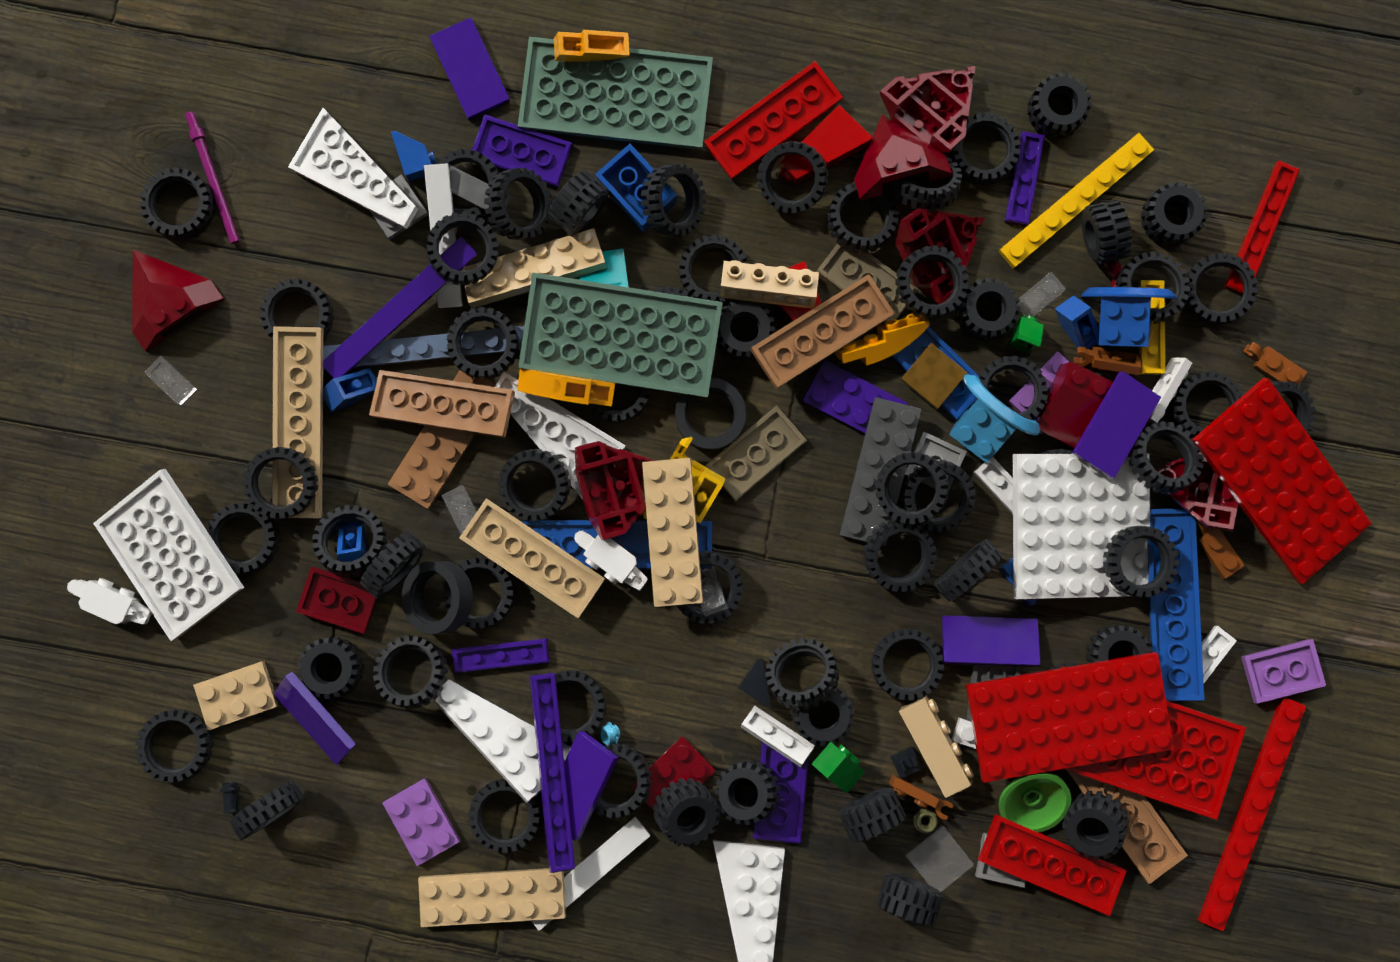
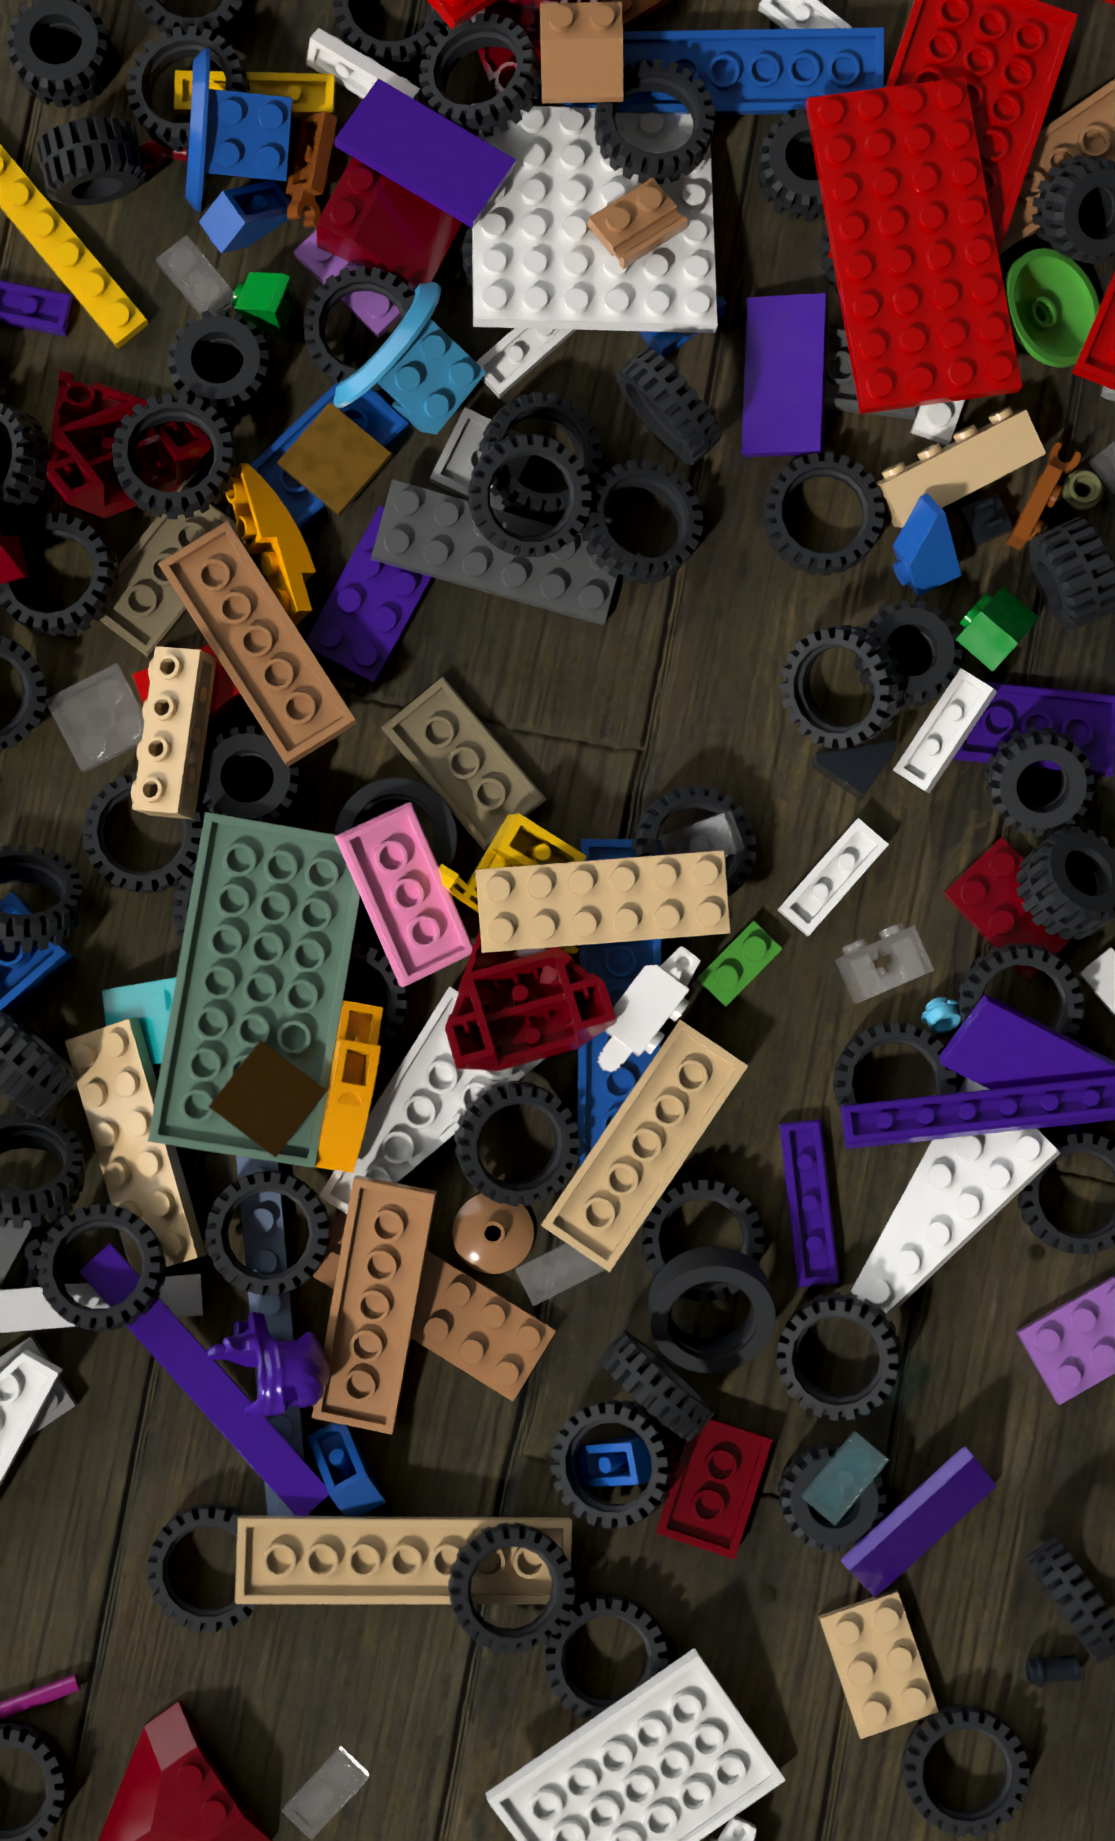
camera: 90 degrees left, 0 degrees up
none -> clear plate [45,663,145,773]
none -> dark purple piece [207,1312,330,1417]
none -> dark brown tile [208,1040,327,1158]
none -> bright pink tile [335,803,473,987]
none -> medium nougat dish [452,1193,534,1274]
none -> medium nougat slope [540,2,623,103]
none -> medium nougat plate [587,177,689,269]
none -> bright green plate [696,921,782,1007]
none -> white plate [777,818,889,937]
none -> clear light blue plate [801,1431,889,1525]
none -> clear brick [835,923,934,1005]
none -> blue slope [893,493,961,596]

